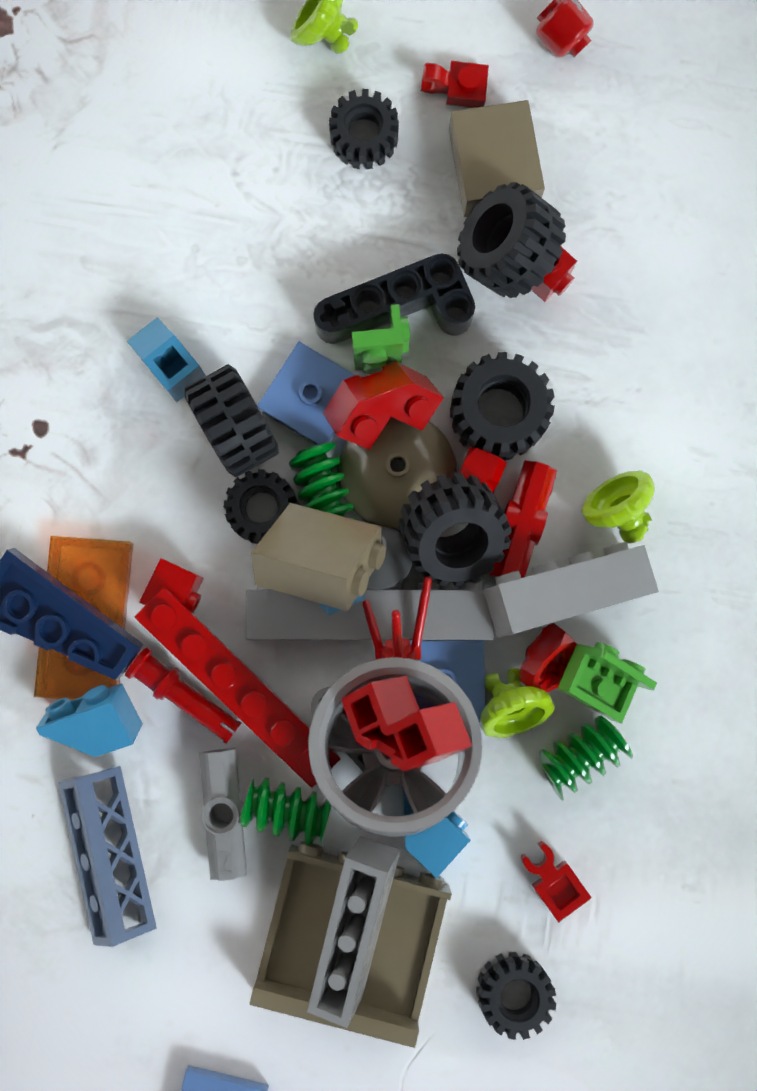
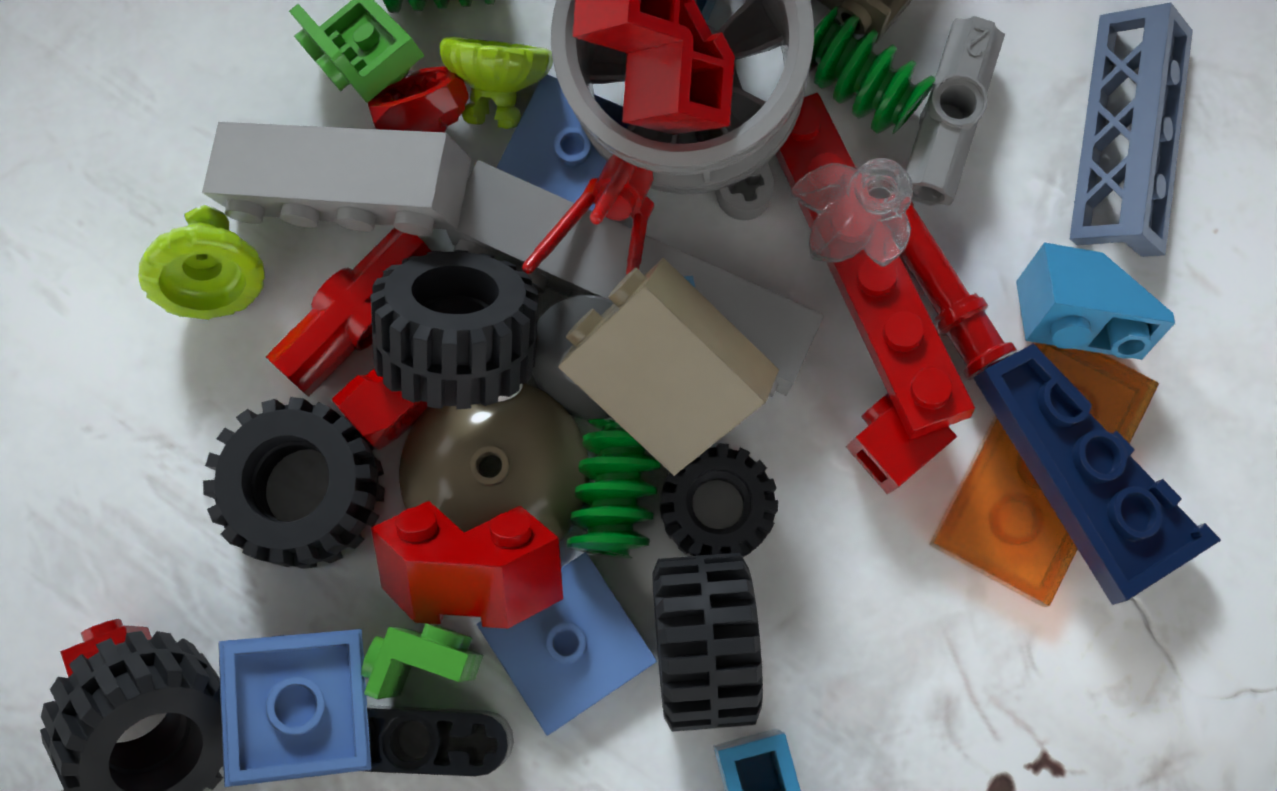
camera: 155 degrees left, 5 degrees down
none -> medium blue plate [218,629,371,787]
none -> clear plate [791,158,913,267]

